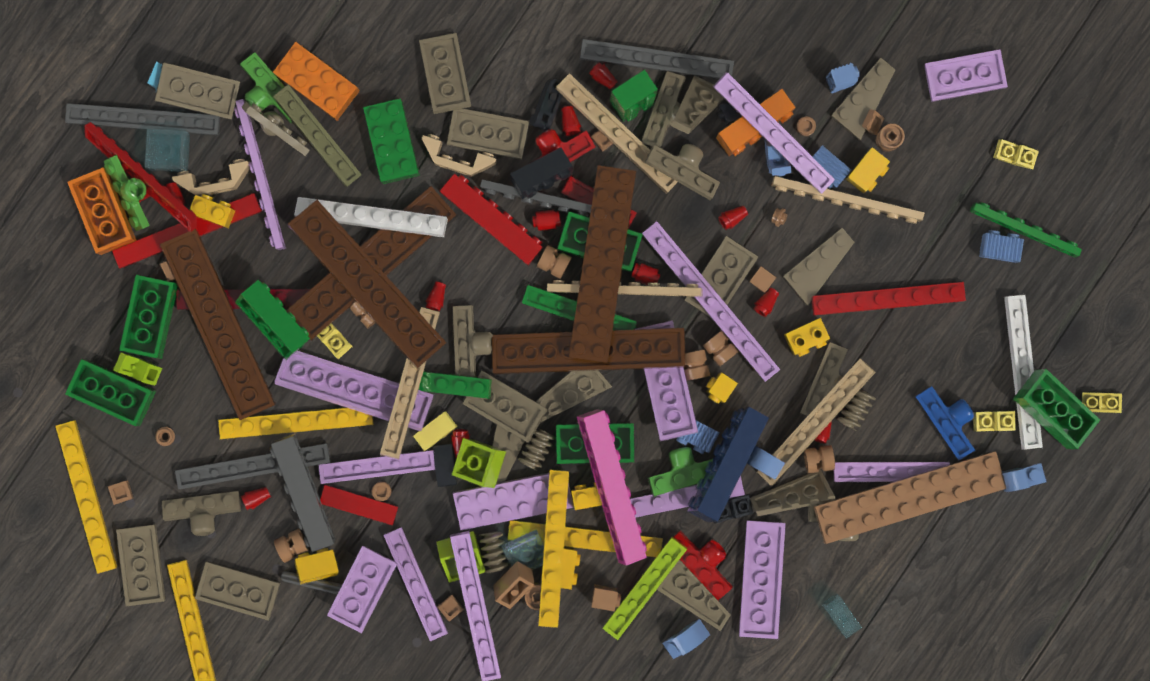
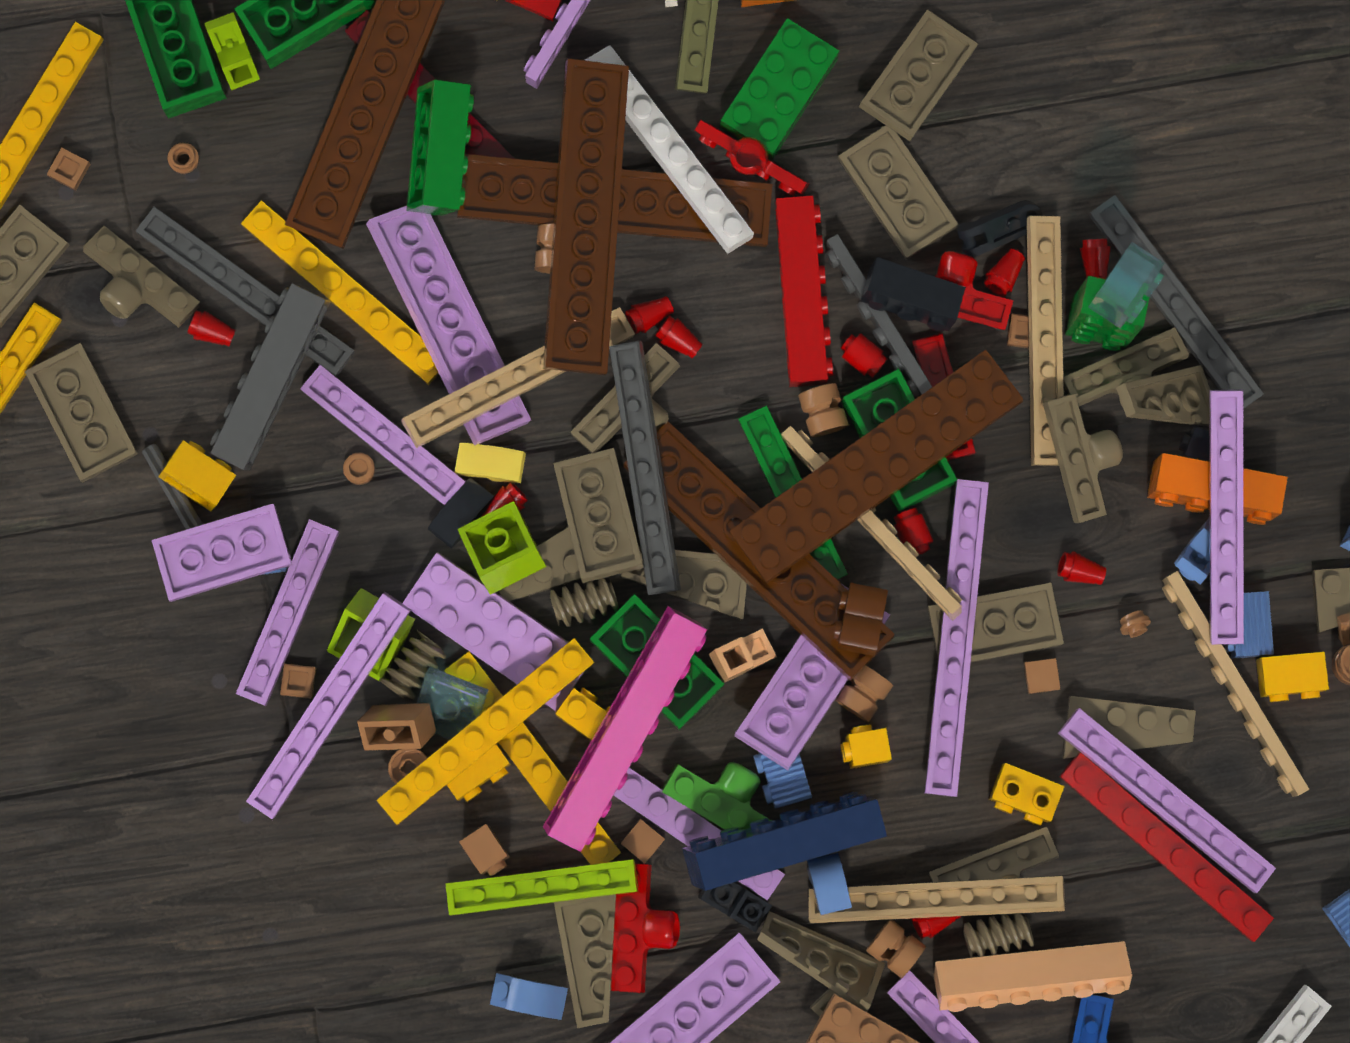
camera: 45 degrees right, 5 degrees down
medium nougat wheel [274,529,309,563] -> none
light yellow slope [317,323,352,359] -> none
red tile [320,485,399,525] -> none
green plate [419,371,492,399] -> none
tan slope [422,134,497,177] -> none
medium nougat wheel [703,330,738,367] -> none
red cone [754,288,779,317] -> none
medium nougat tile [796,117,816,136] -> none
none -> dark grey tile [609,341,681,595]
none -> medium nougat tile [621,819,665,863]
none -> red cone [655,315,703,359]
none -> red plate [694,120,810,196]
none -> light nougat brick [709,629,777,683]
none -> reddish brown brick [833,583,888,656]
none -> light nougat brick [934,941,1132,1012]
none -> lavender plate [1058,708,1276,893]
none -> clear light blue brick [1088,242,1165,328]

